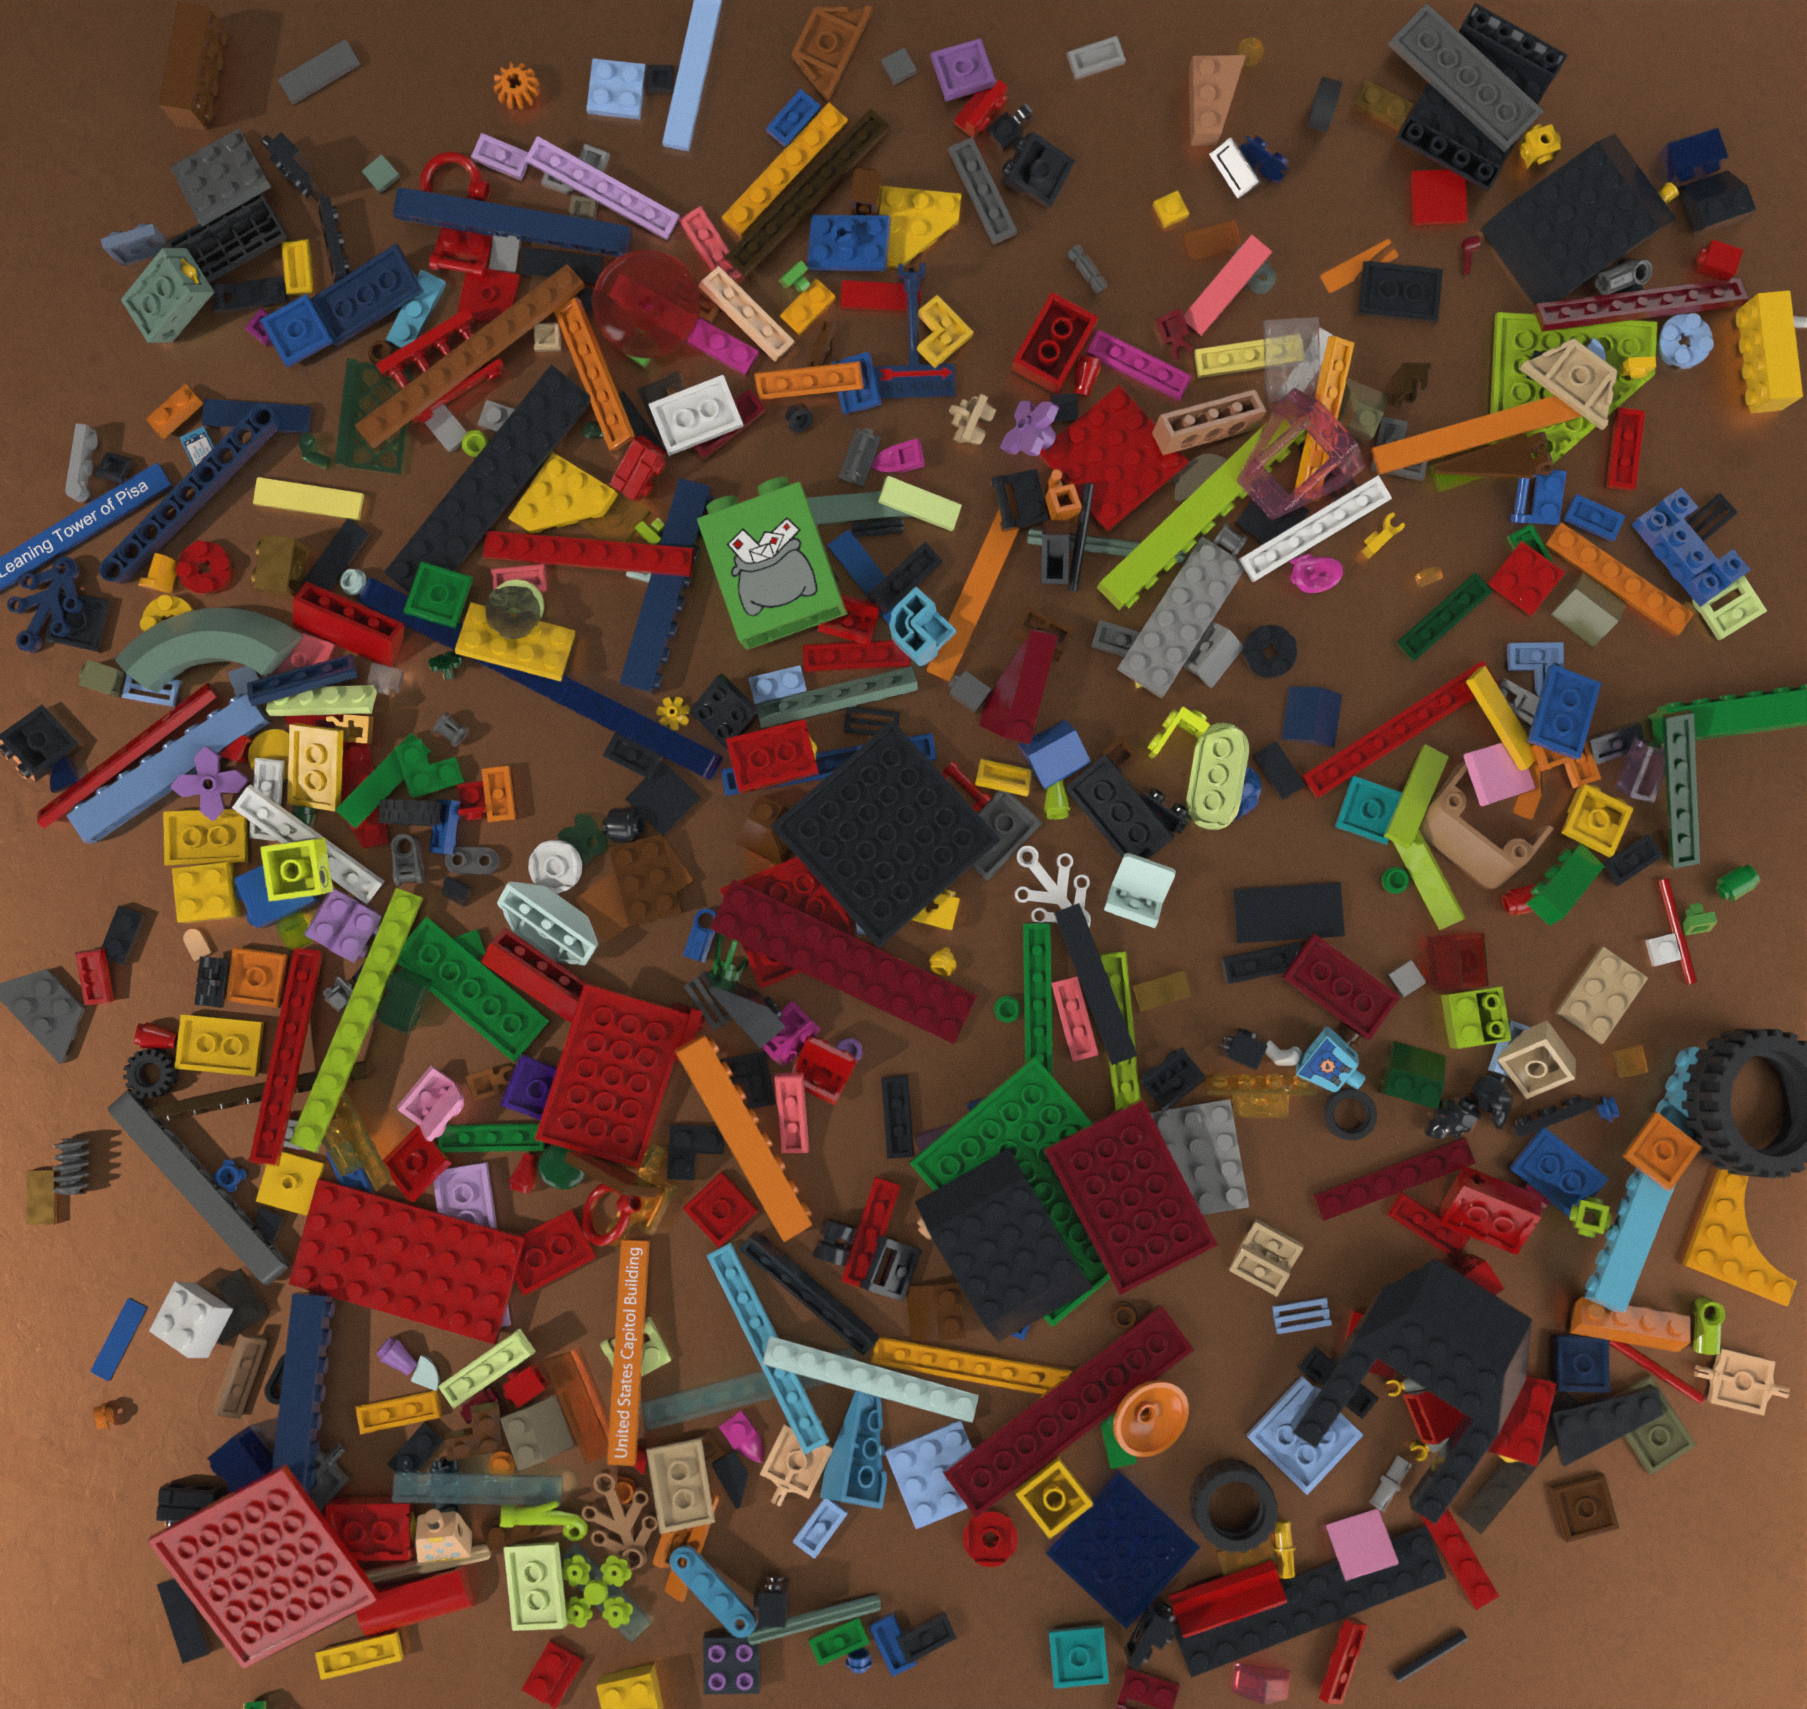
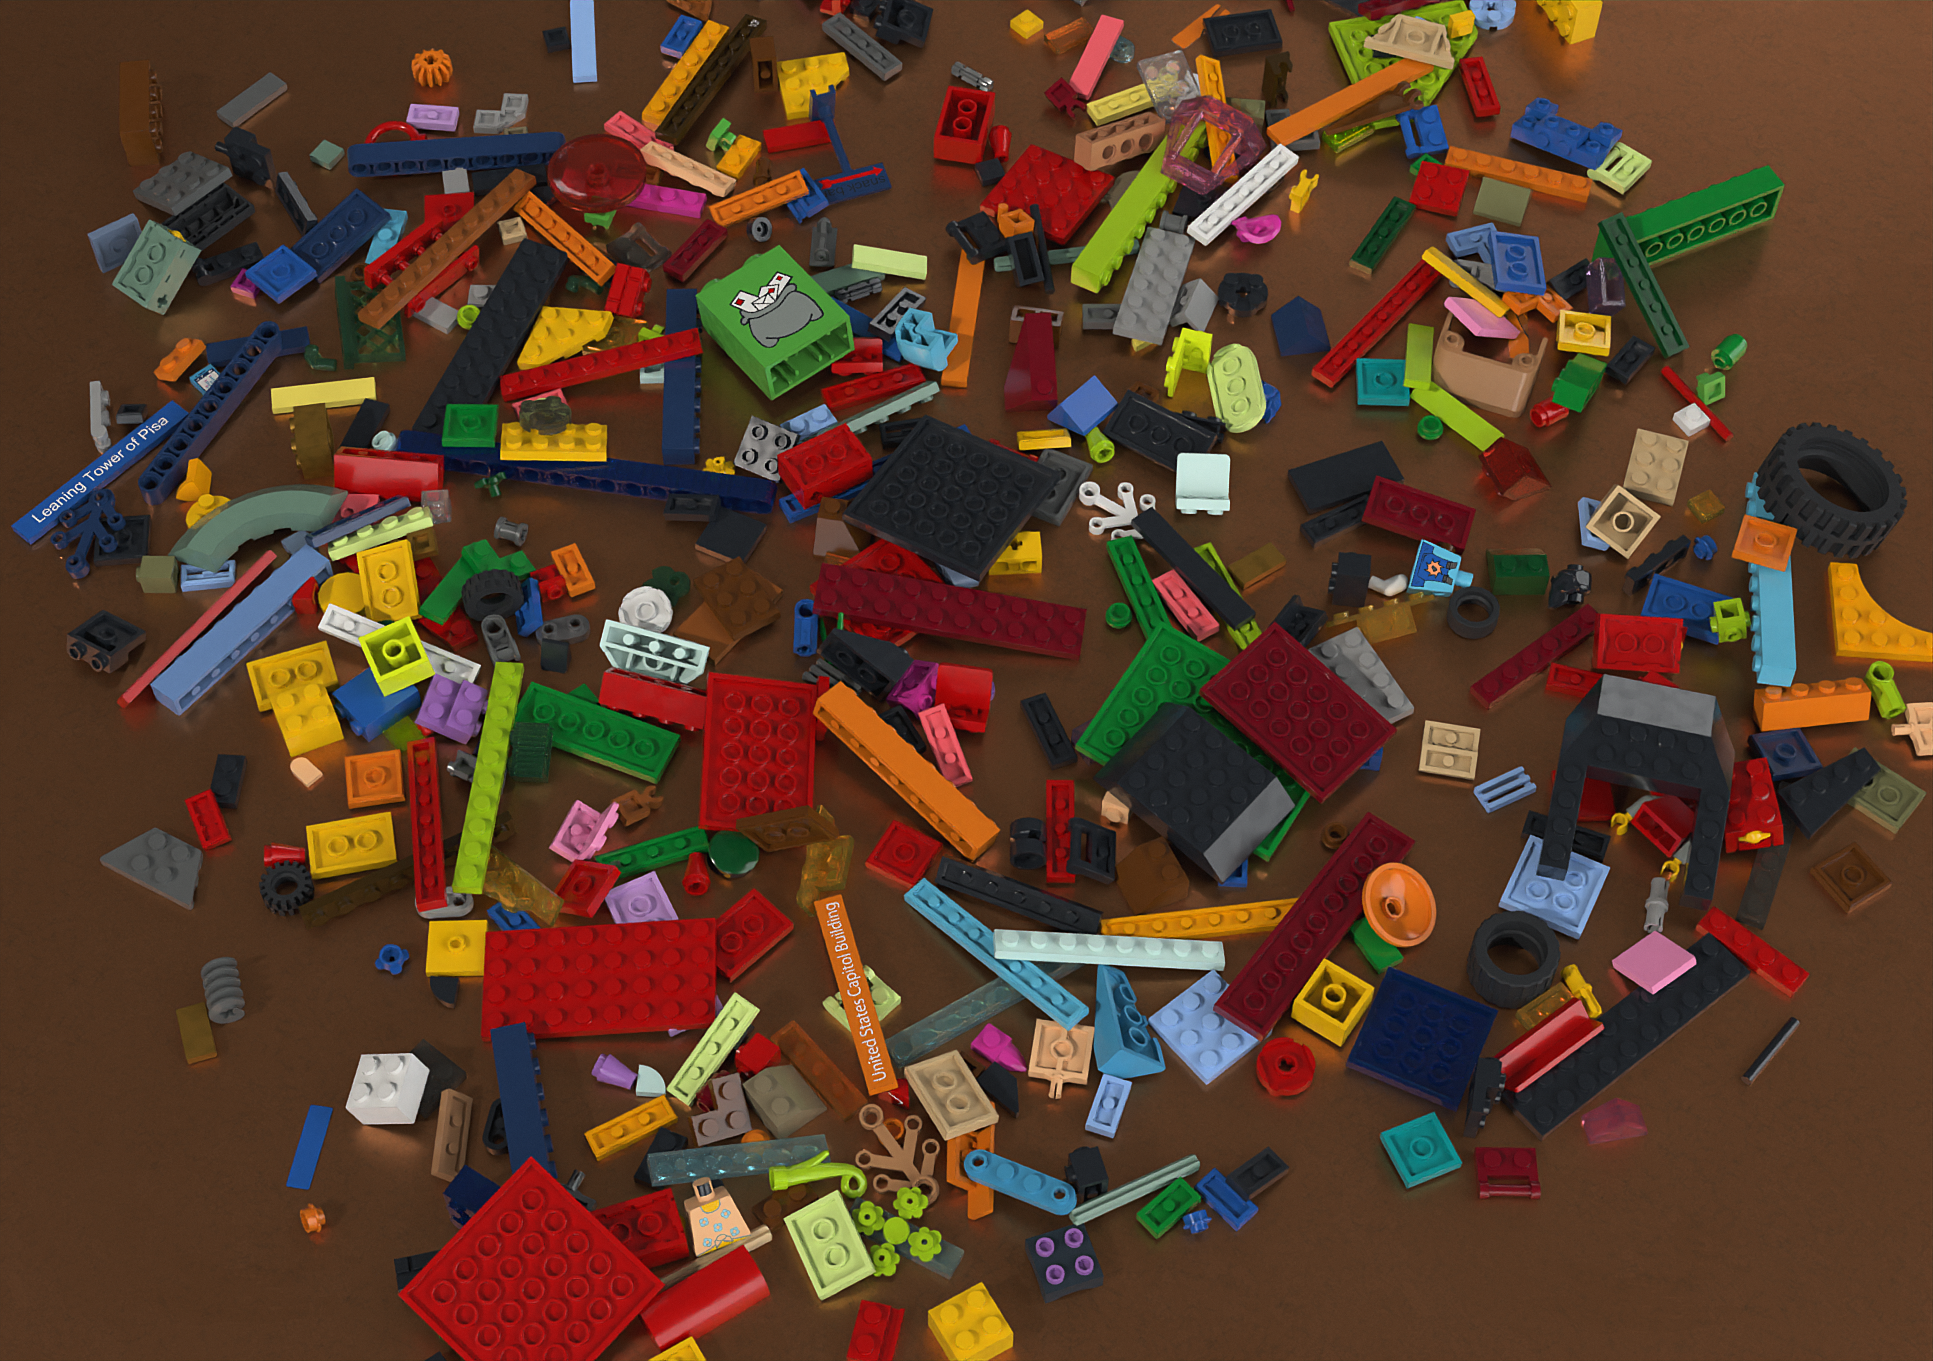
camera: 20 degrees left, 30 degrees down
clear blue tile [50,757,79,793] -> none
dark grey beam [108,1089,290,1286] -> none
medium lavender plant [171,746,249,821] -> none
red plate [176,540,233,595] -> none
black hips [194,956,229,1008] -> none
white tile [249,757,285,841] -> none
yellow tile [281,240,315,297] -> none
red plate [429,227,493,278] -> none
dark purple tile [500,1054,557,1120] -> none
lavender plate [525,136,680,240] -> none
red piece [582,1183,642,1246] -> none
light blue plate [586,59,646,120] -> none
black head [602,807,644,843] -> none
white plate [648,375,743,456] -> none
black plate [667,1124,724,1181] -> none
blue plate [807,215,891,271] -> none
dark pink plate [871,438,925,473] -> none
yellow plate [916,295,974,368] -> none
yellow plate [929,947,956,976] -> none
dark grey brick [948,670,991,714] -> none
tan hips [949,394,996,445] -> none
medium lavender plant [1000,401,1059,456] -> none
dark pink tile [1085,329,1192,402] -> none
black tile [1253,741,1306,801] -> none
red plate [1319,1619,1369,1705] -> none
light grey tile [1387,960,1426,997] -> none
clear yellow tile [1414,567,1443,587] -> none
lime slope [1441,986,1511,1049] -> none
black head [1472,1071,1513,1130] -> none
blue plate [1563,494,1625,542] -> none
red bar [1609,1340,1705,1404] -> none
black tile [1686,493,1738,542] -> none

